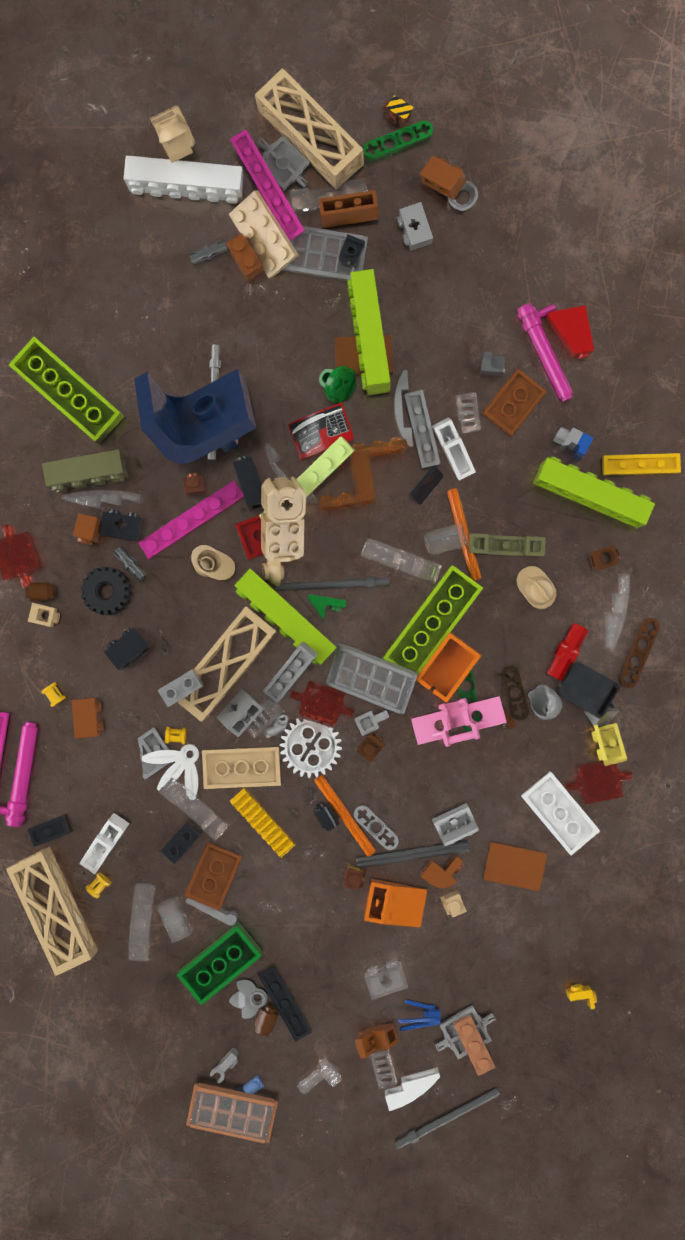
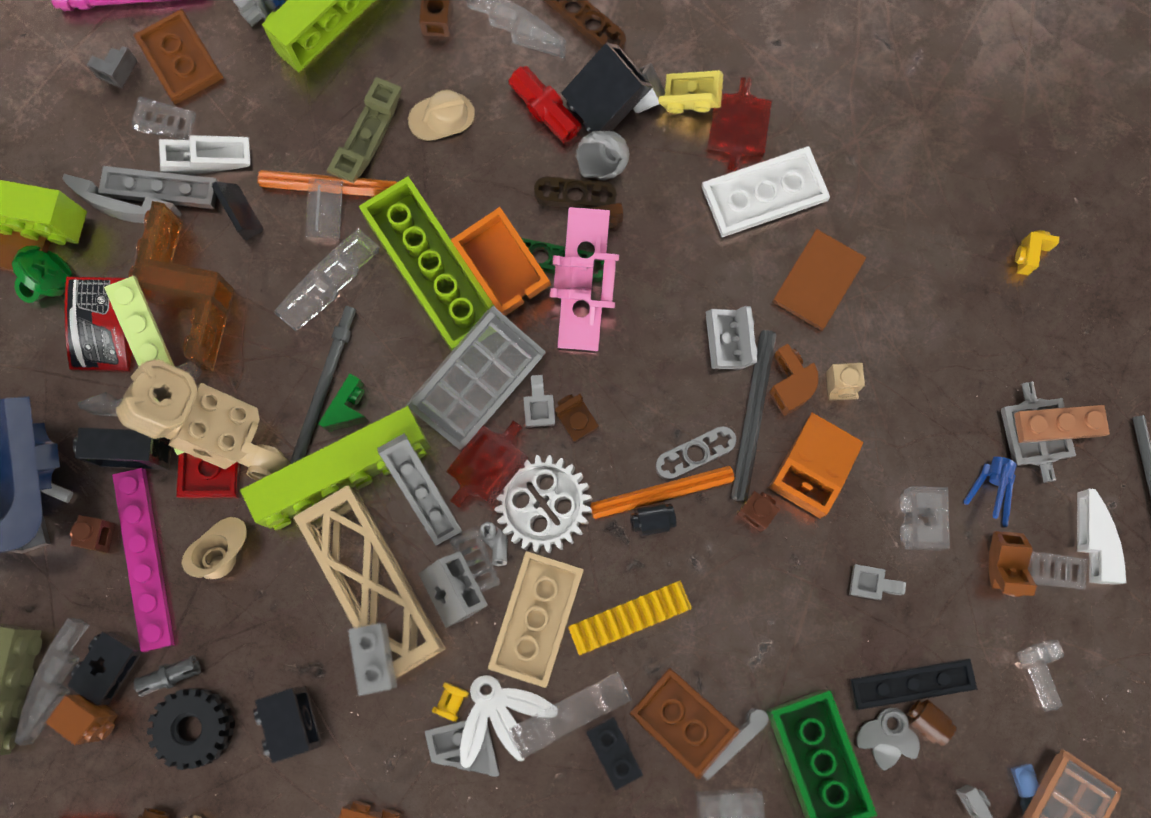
camera: 65 degrees left, 10 degrees down
none -> light grey plate [849,564,906,600]

